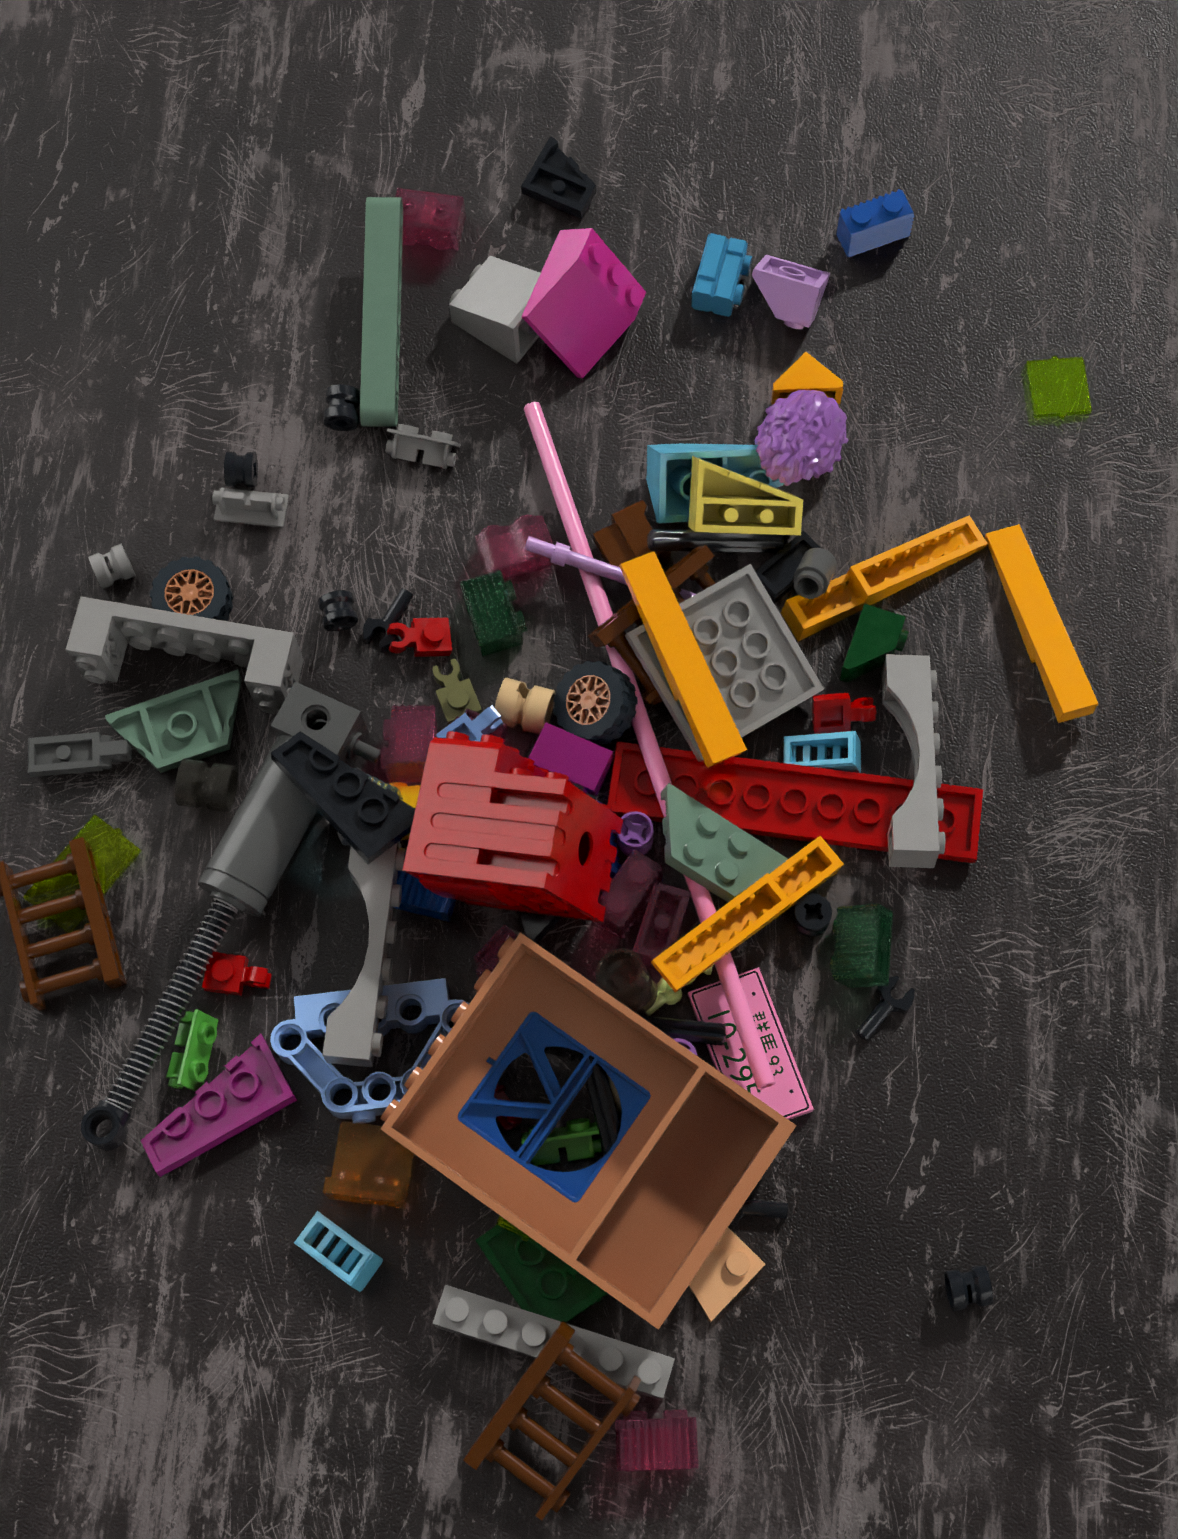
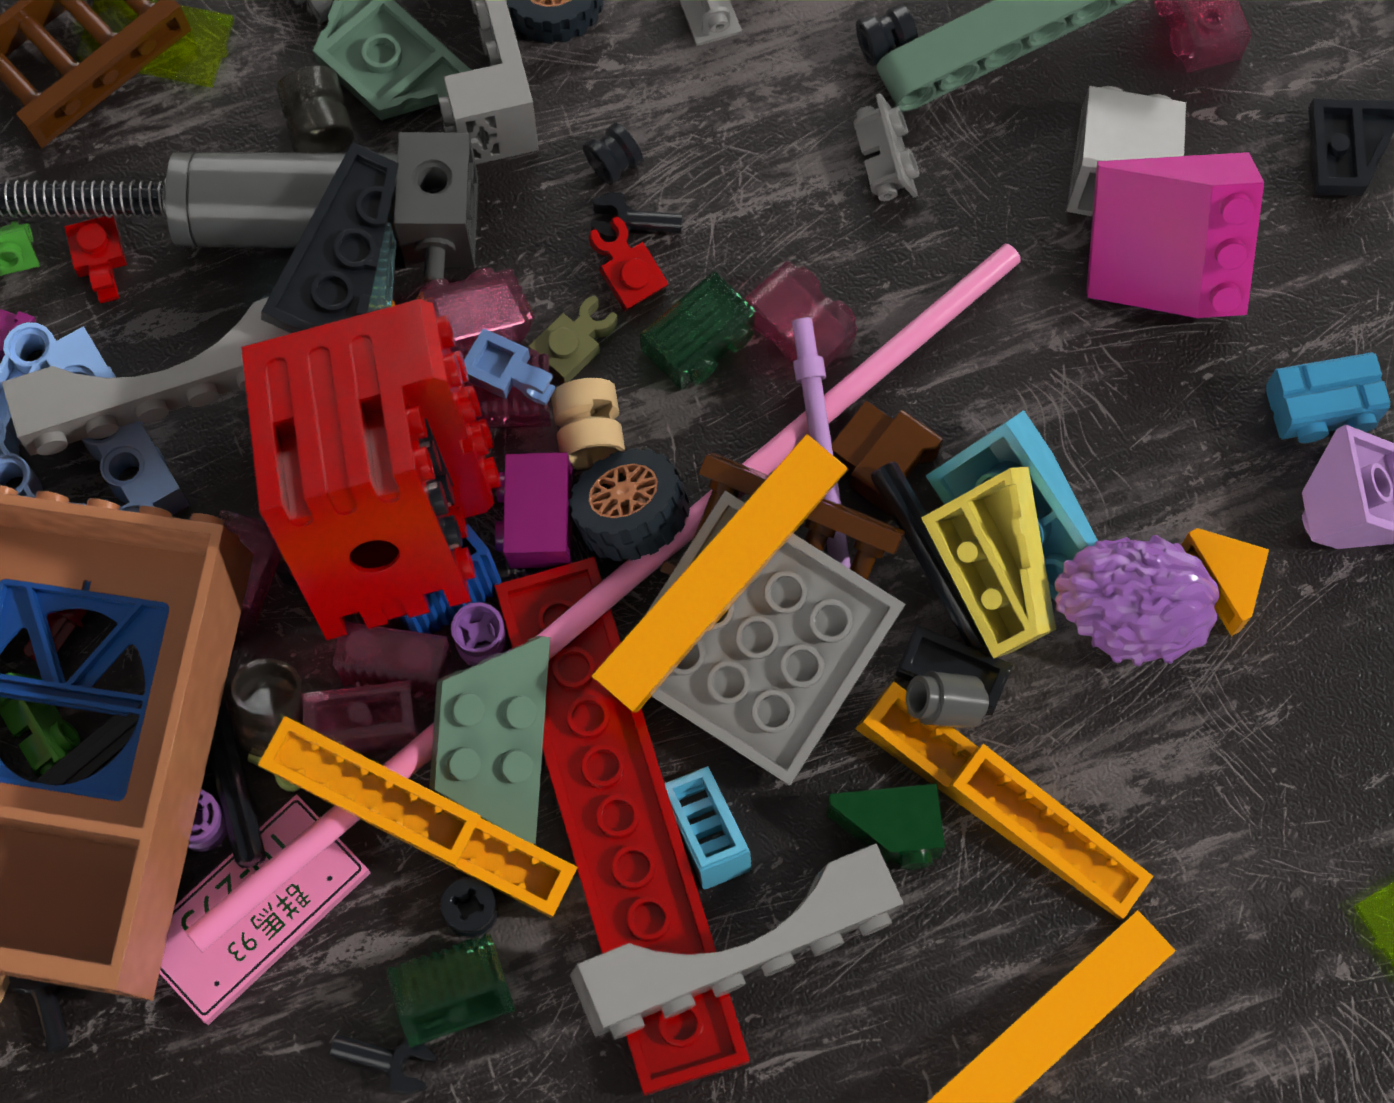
camera: 60 degrees right, 0 degrees up
red plate [812,693,876,734] -> none

